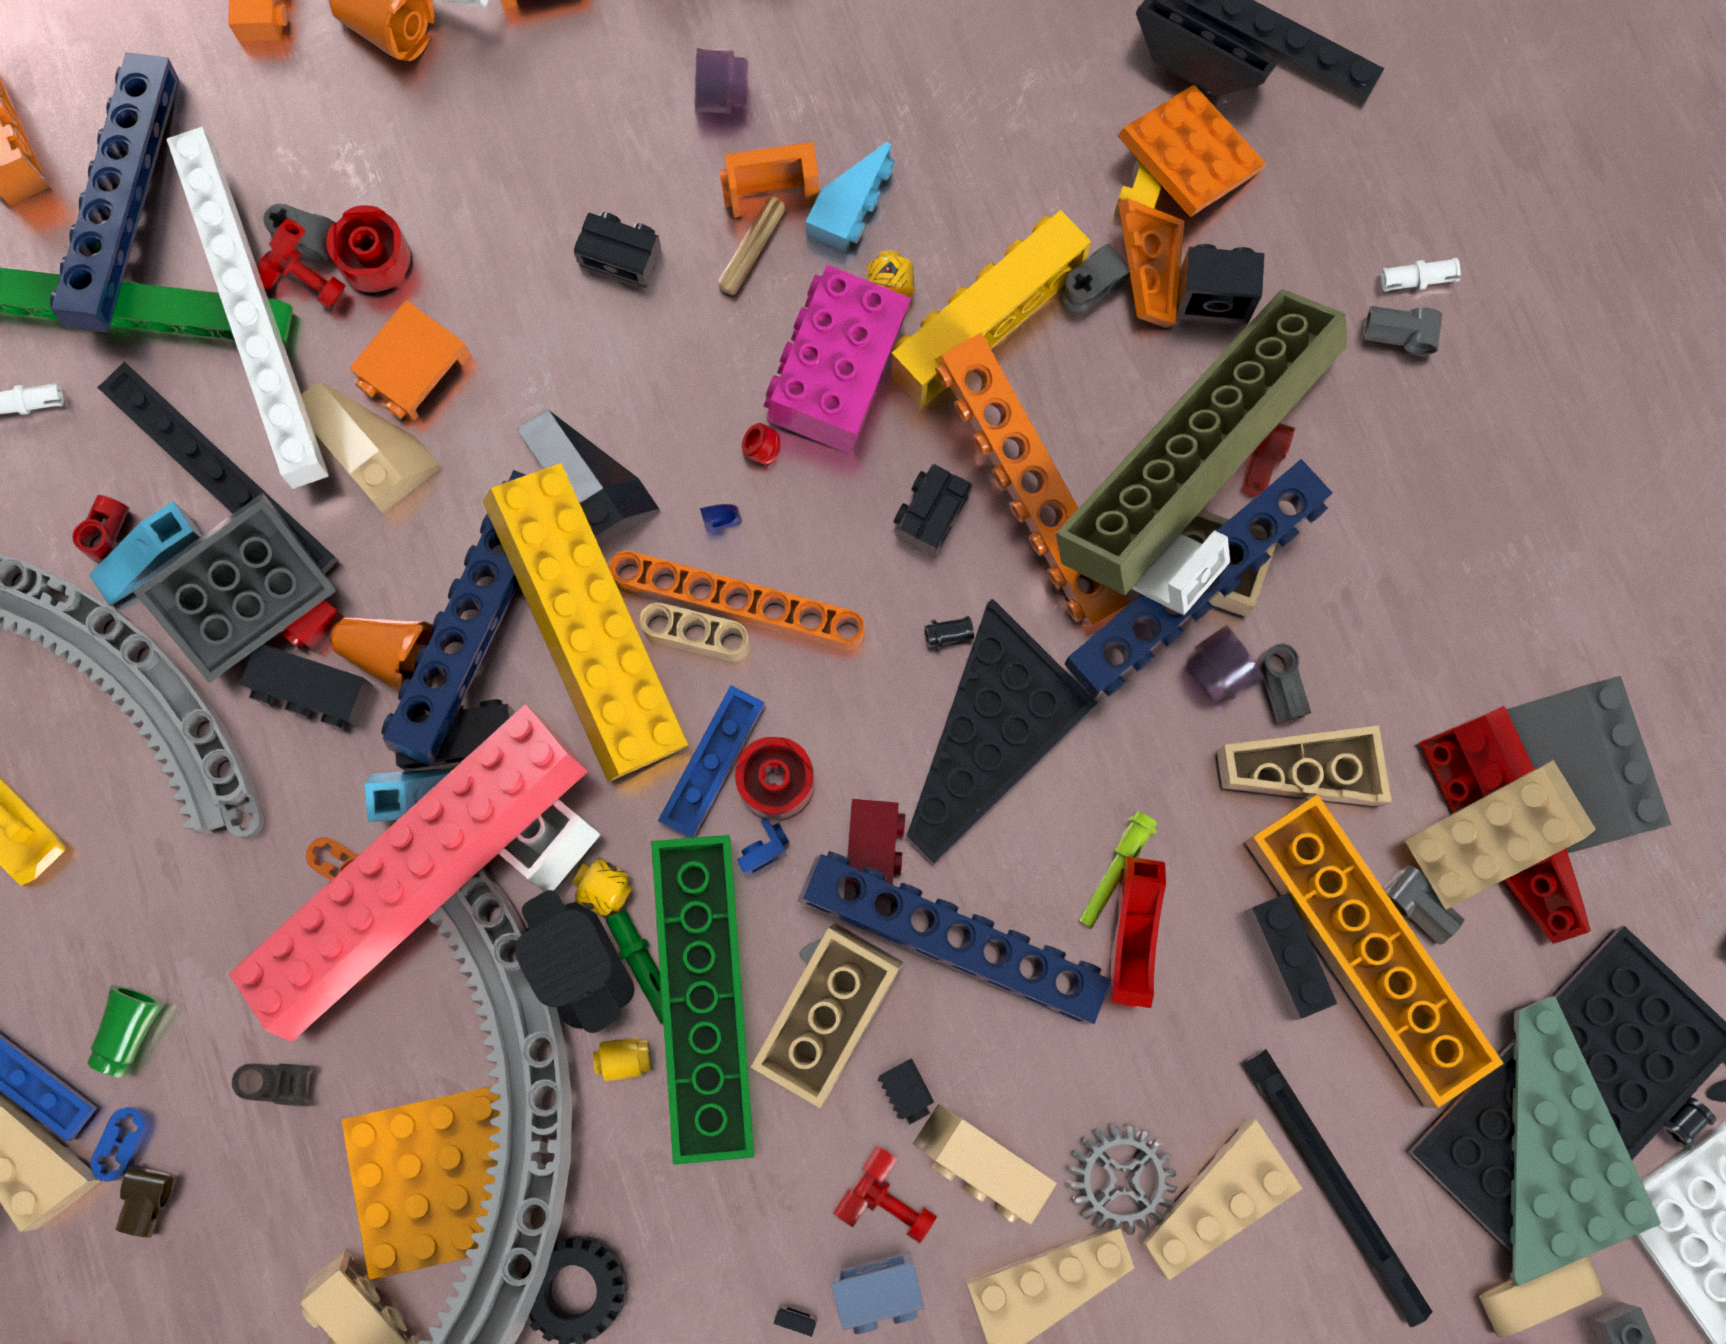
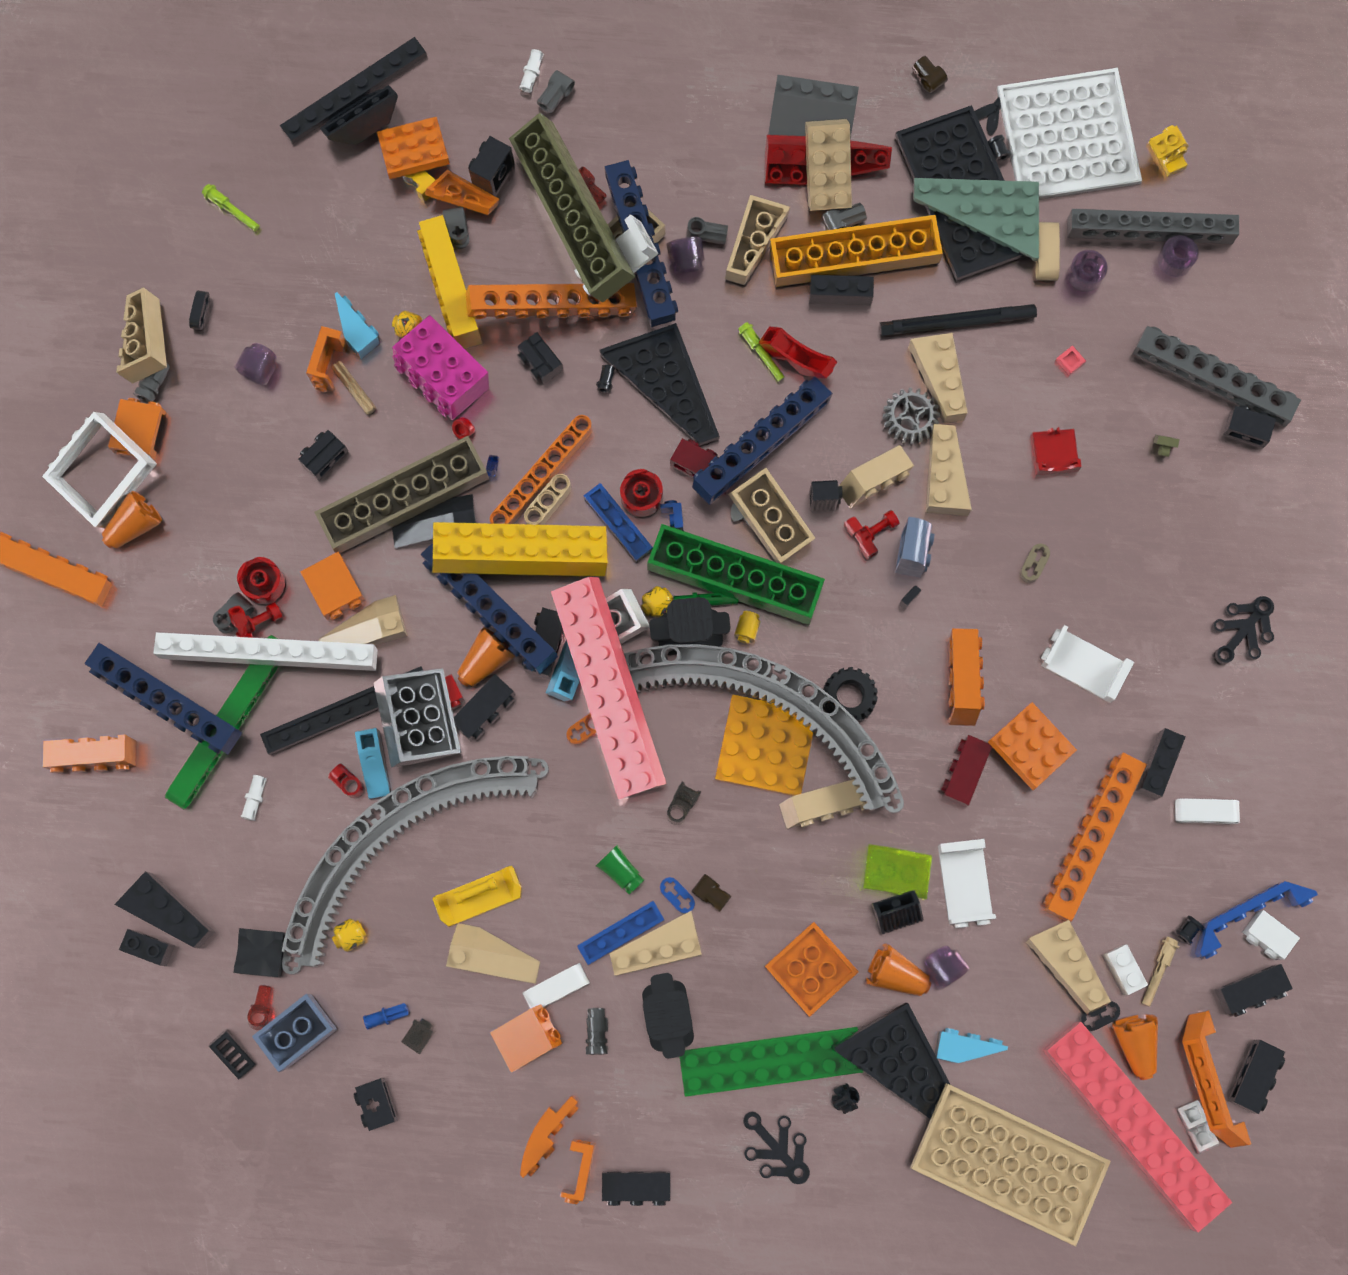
camera: 65 degrees left, 0 degrees up
none -> dark tan brick [314,436,489,553]

